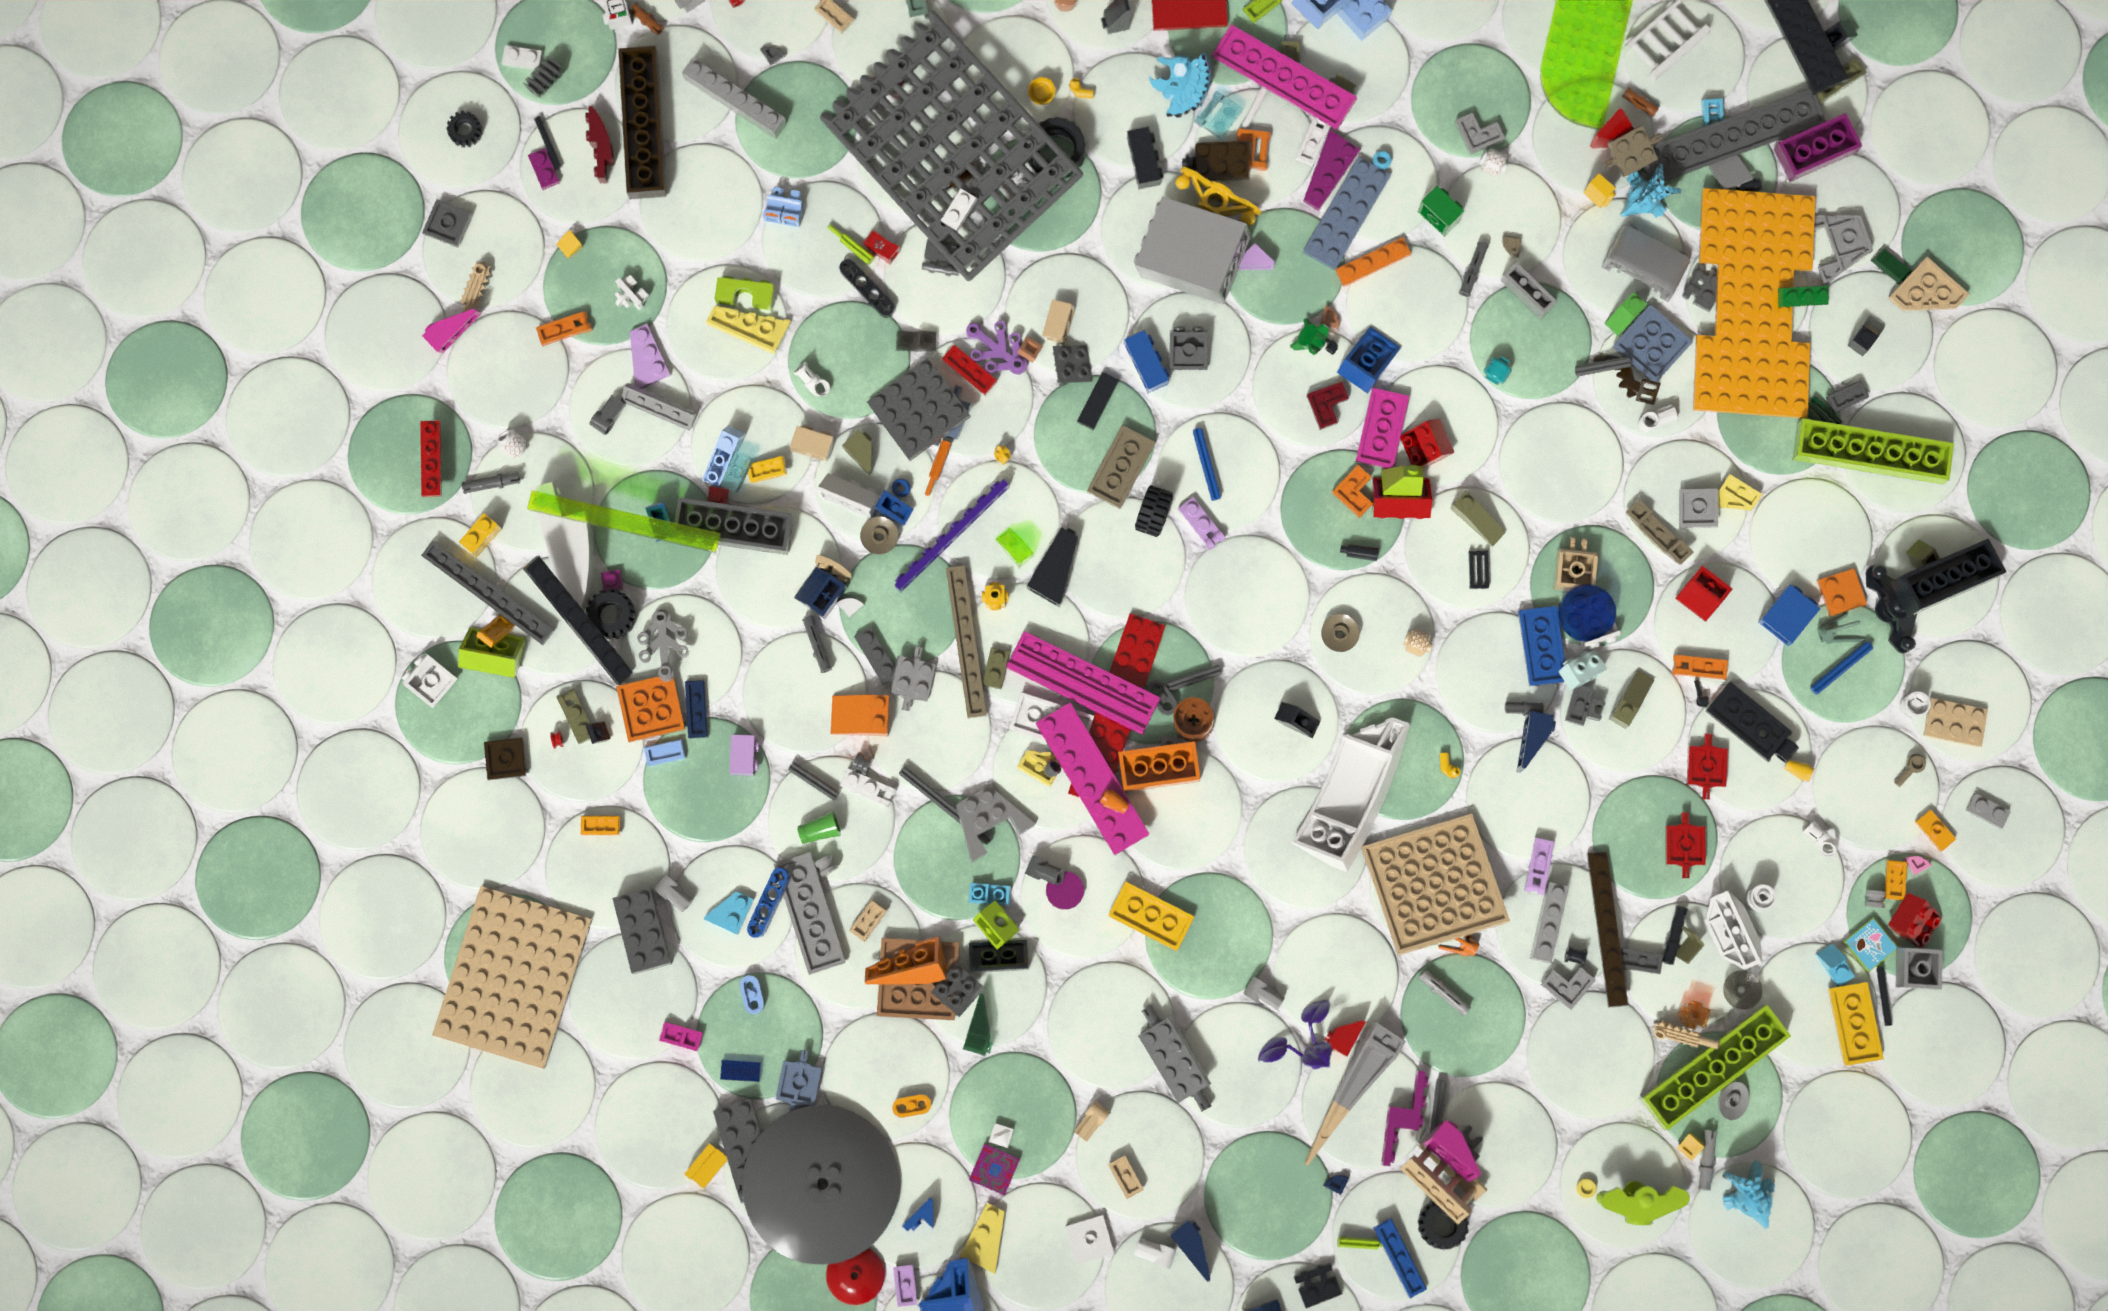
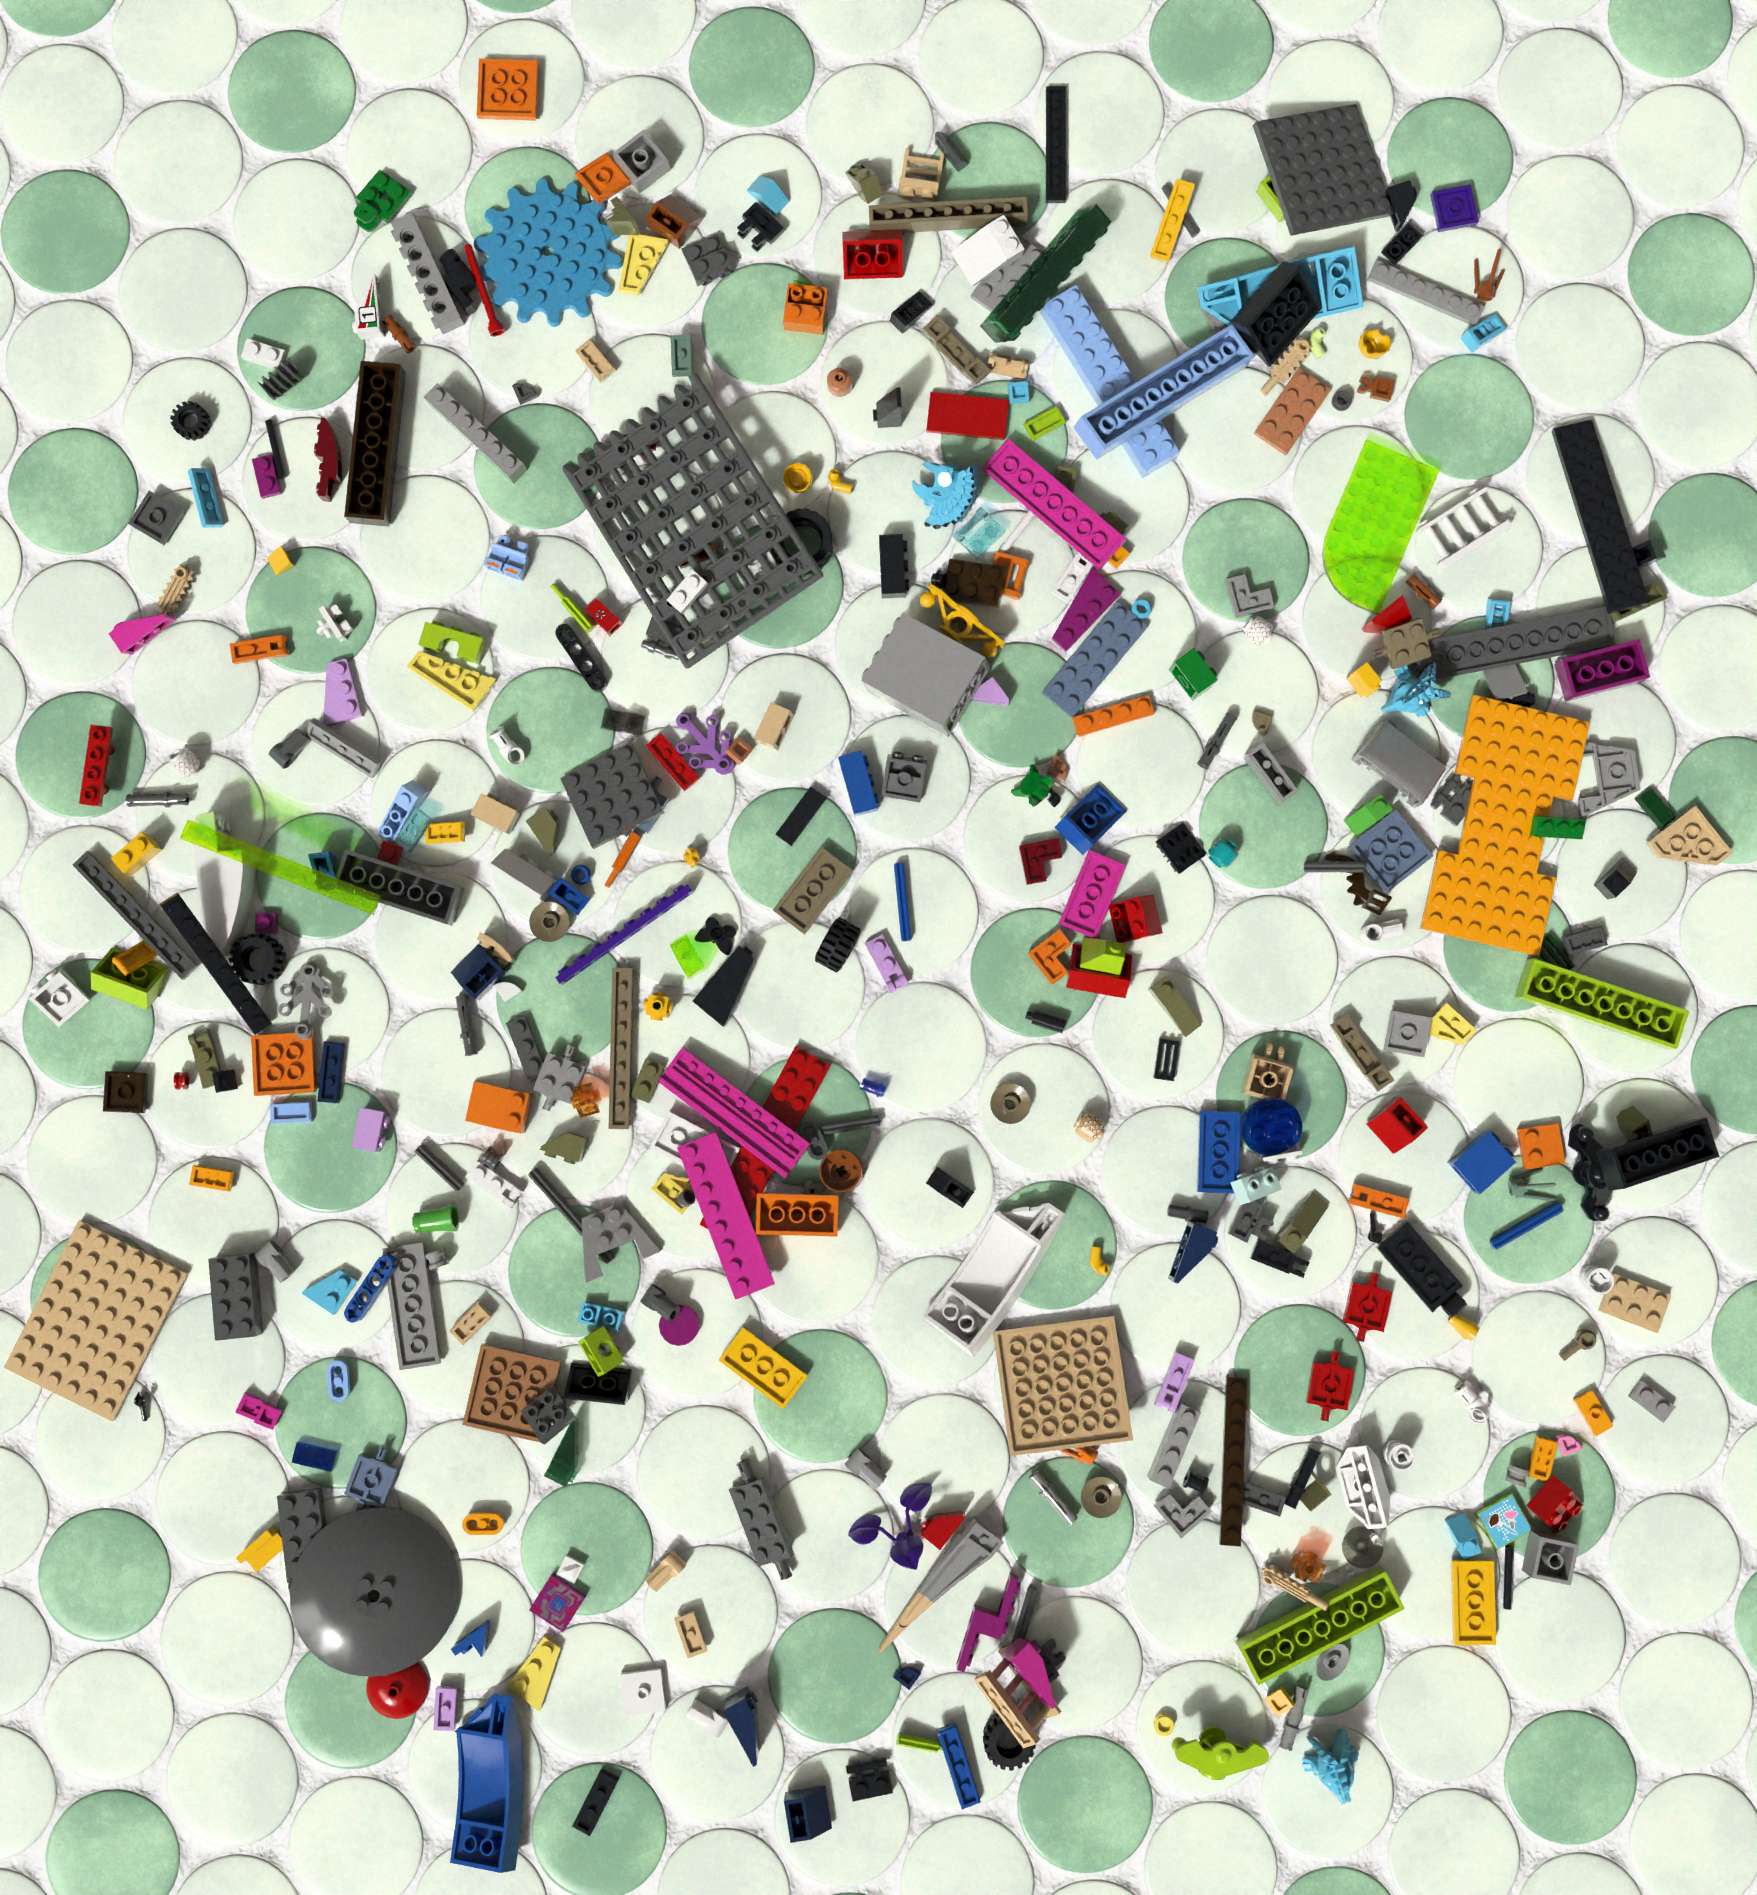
camera: 10 degrees right, 5 degrees up
orange wedge [864,936,947,985] -> none
dark grey hinge [1052,345,1092,386] -> none
orange cone [1099,789,1129,814] -> none
none -> black hand [134,1391,150,1421]
none -> medium azure plate [188,468,224,528]
none -> olive slope [540,1132,589,1164]
none -> clear orange brick [570,1082,601,1118]
none -> black animal [694,917,736,956]
none -> clear blue pin [860,1078,887,1098]
none -> dark tan dish [1081,1476,1122,1518]
none -> light orange plate [1108,546,1130,570]
none -> black hinge [1155,823,1207,874]
none -> black hinge [1250,1240,1310,1278]

